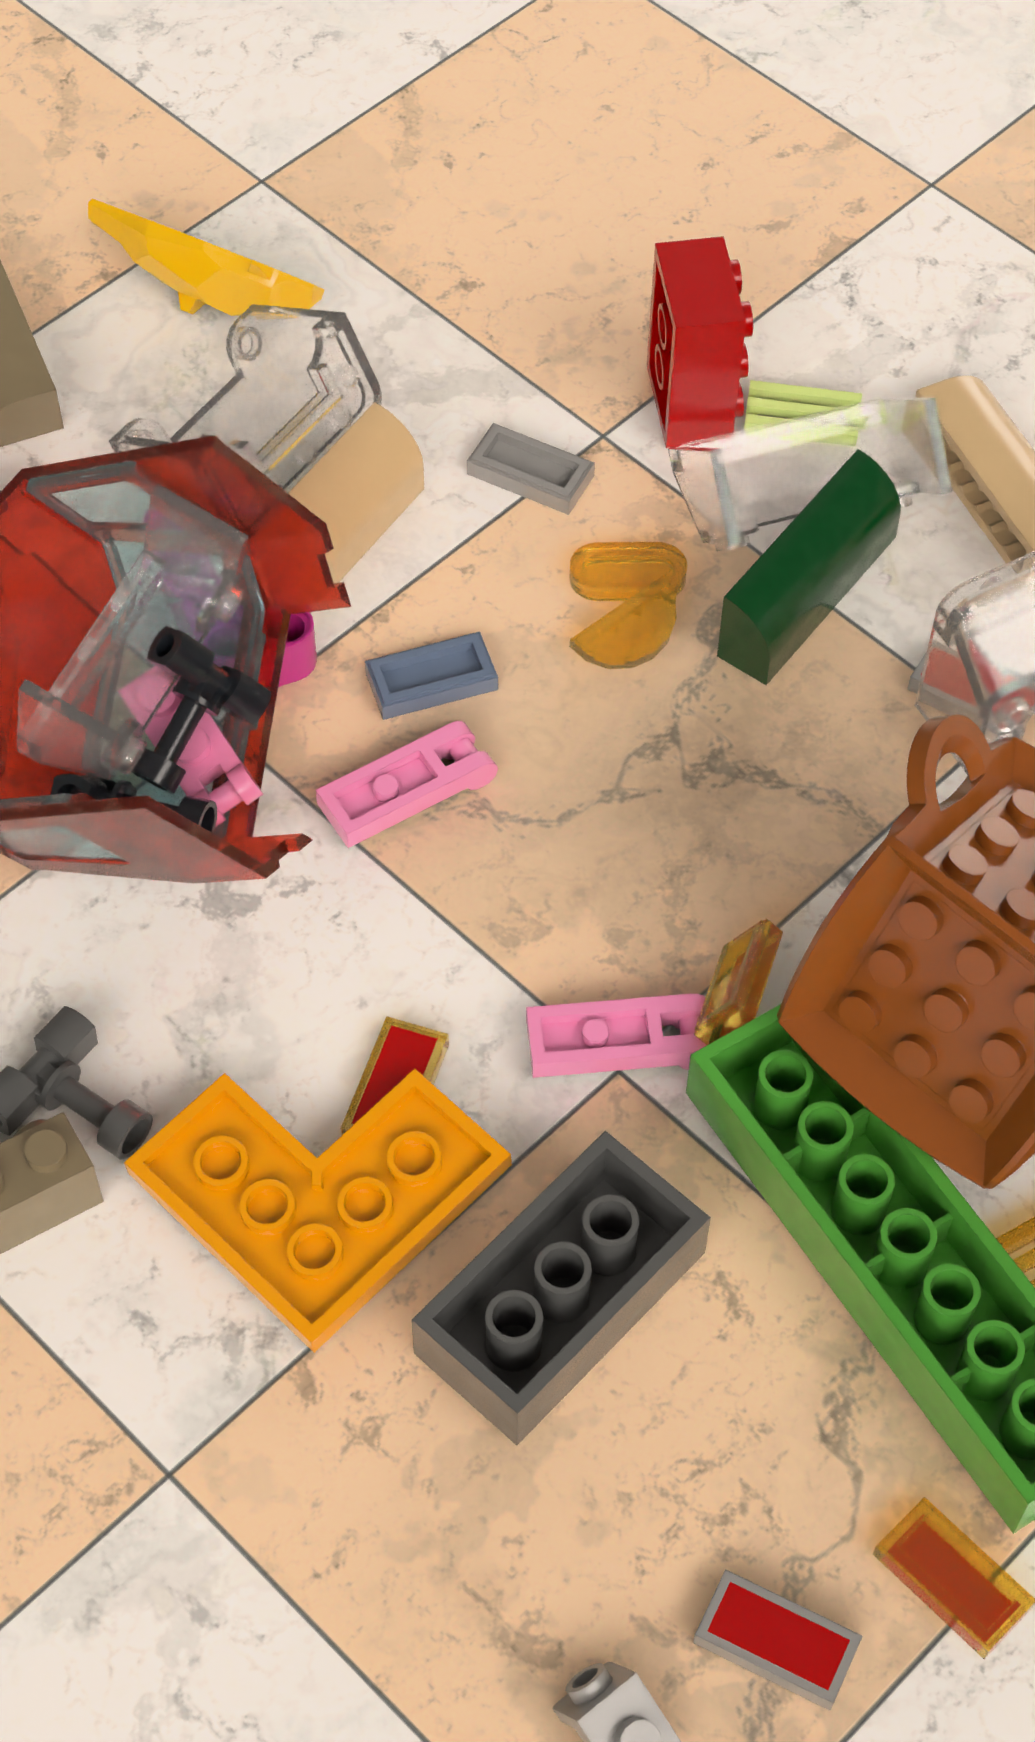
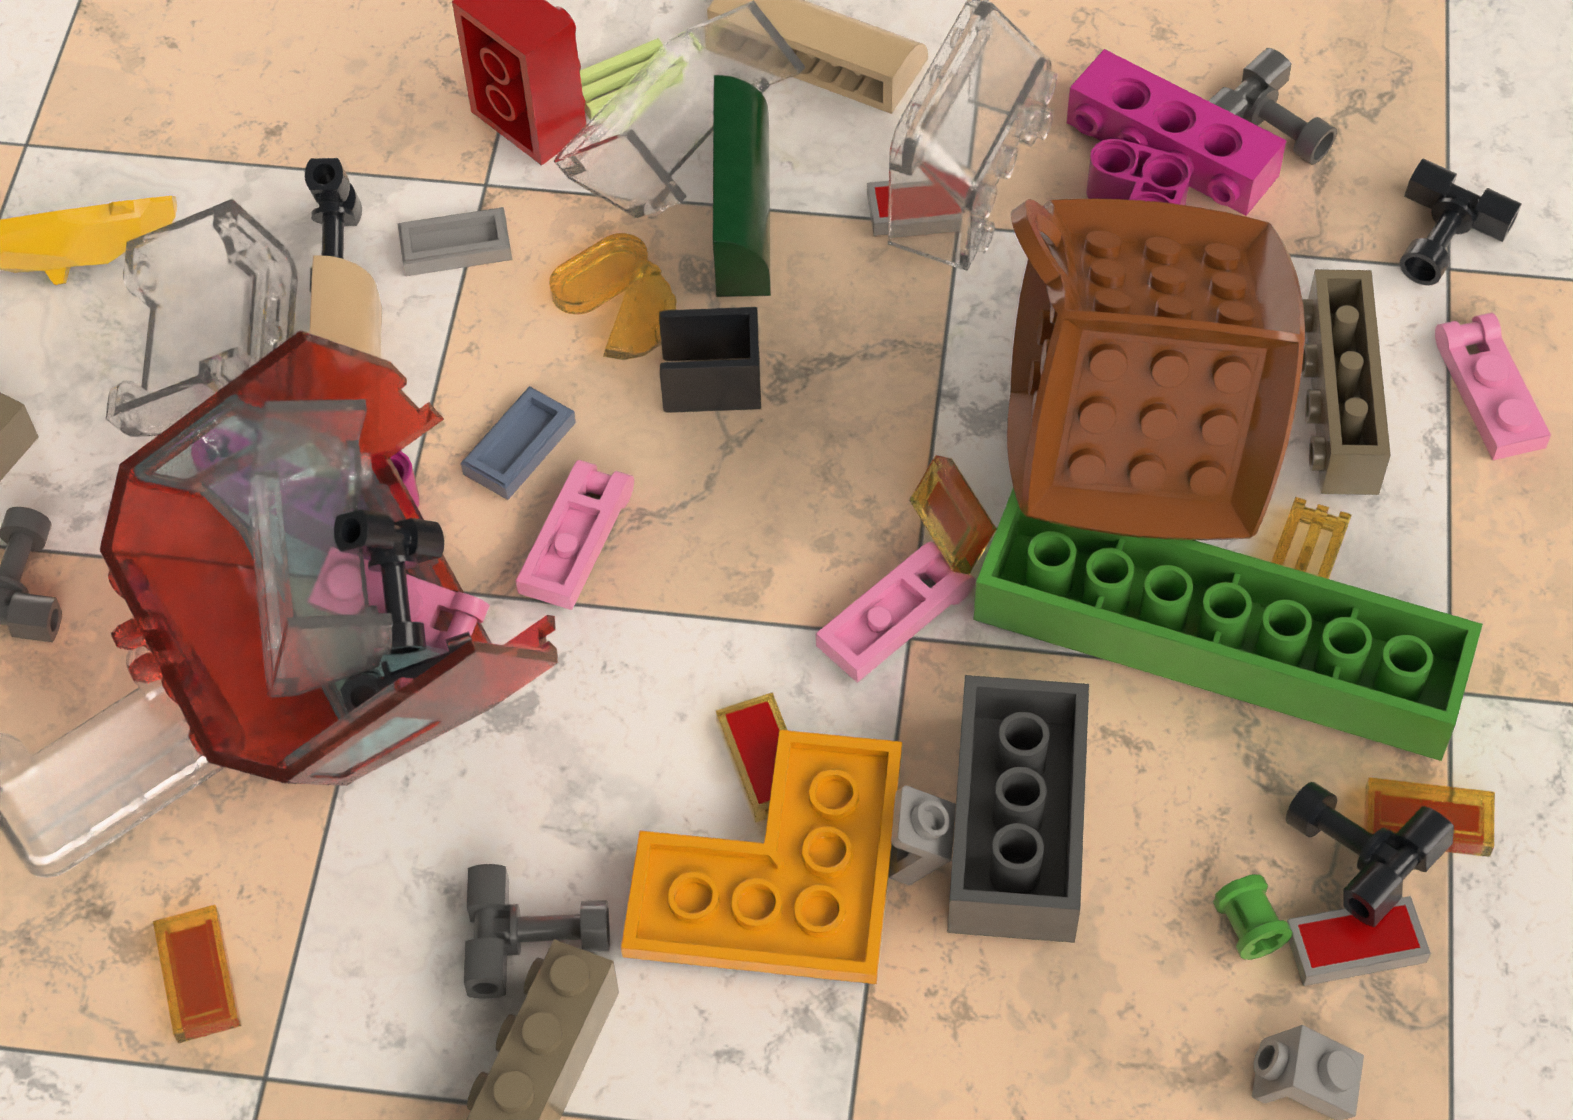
camera: 35 degrees left, 0 degrees up
none -> black bar [305,158,362,293]
none -> black piece [659,307,761,413]
none -> light grey bracket [889,786,956,886]
none -> bright green bush [1213,874,1292,960]
none -> black bar [1286,782,1454,927]

